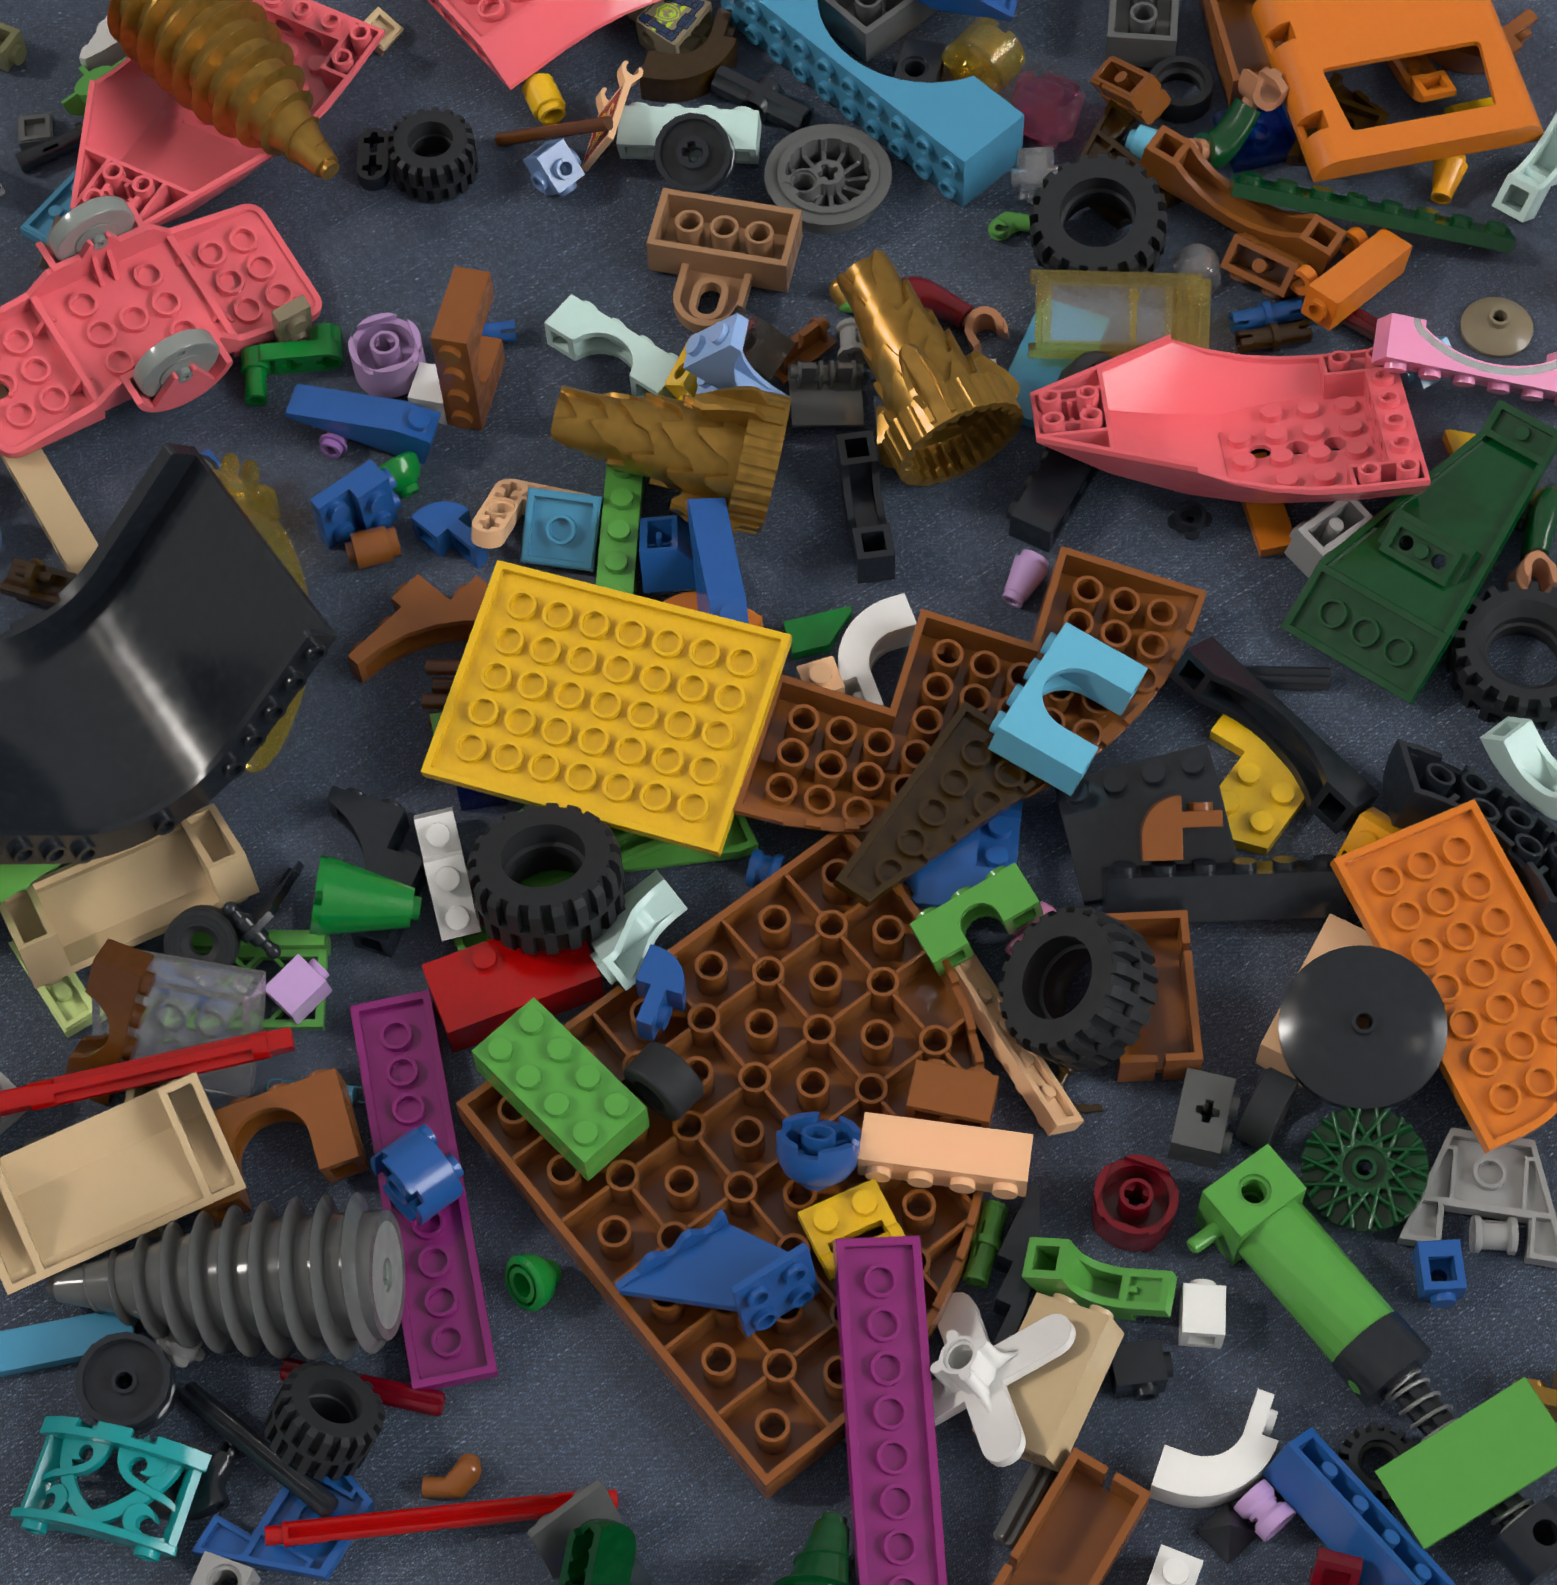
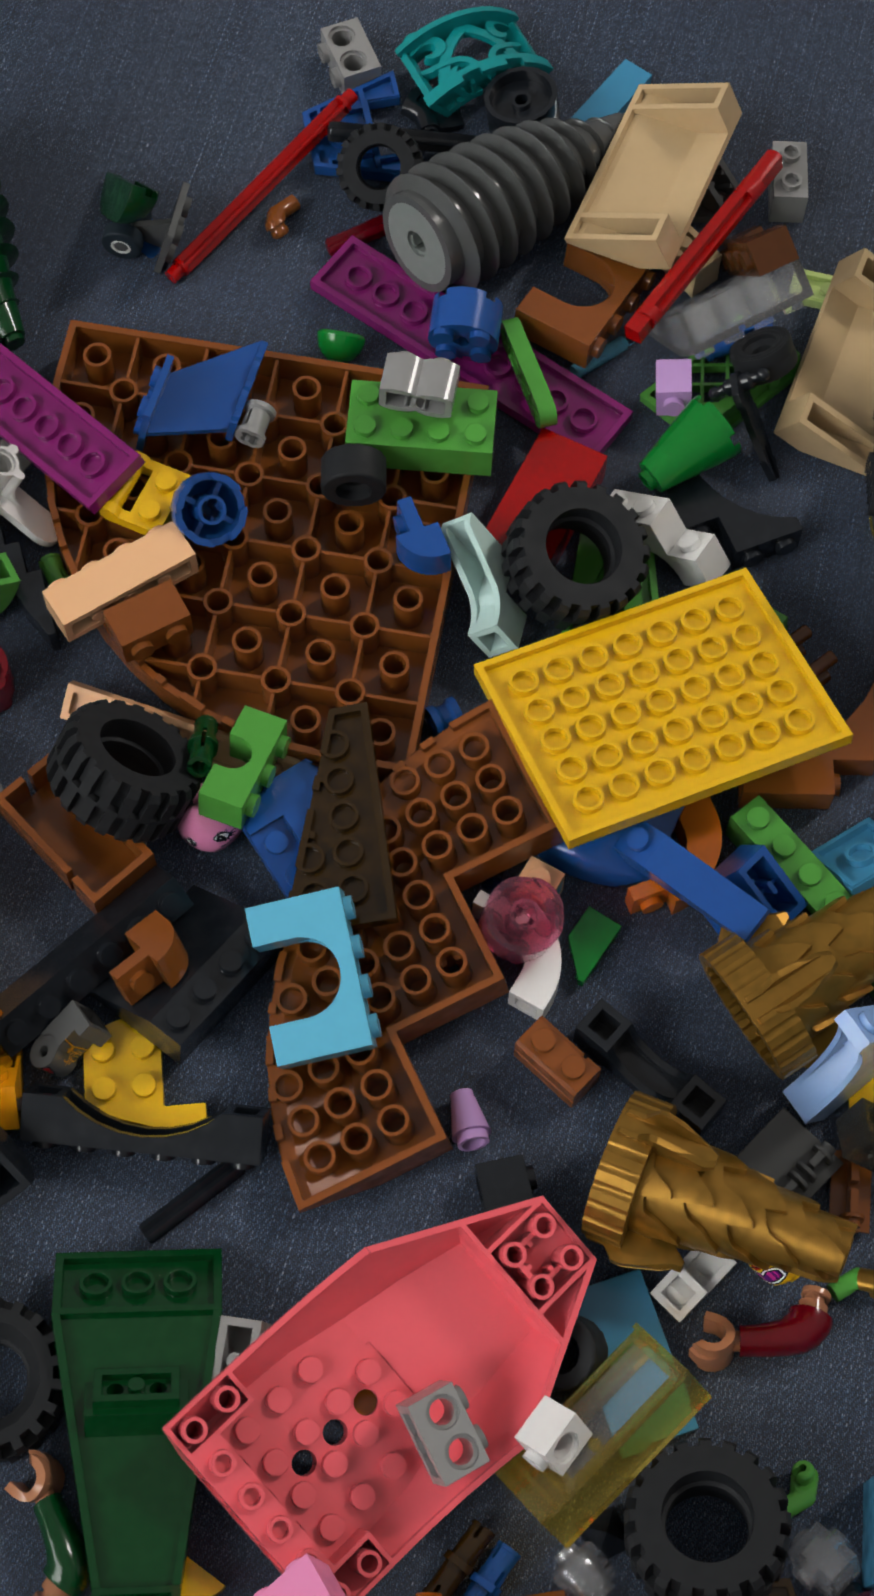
camera: 135 degrees right, 5 degrees up
none -> dark grey leg [30,1000,112,1078]
none -> dark green pin [187,715,219,778]
none -> light grey bush [234,399,277,448]
none -> light grey brick [379,351,460,418]
none -> light grey brick [396,1380,490,1487]
none -> clear pink brick [479,876,564,964]
none -> bright green beam [500,317,558,429]
none -> dark orange brick [514,1016,601,1108]
none -> white brick [514,1395,593,1477]

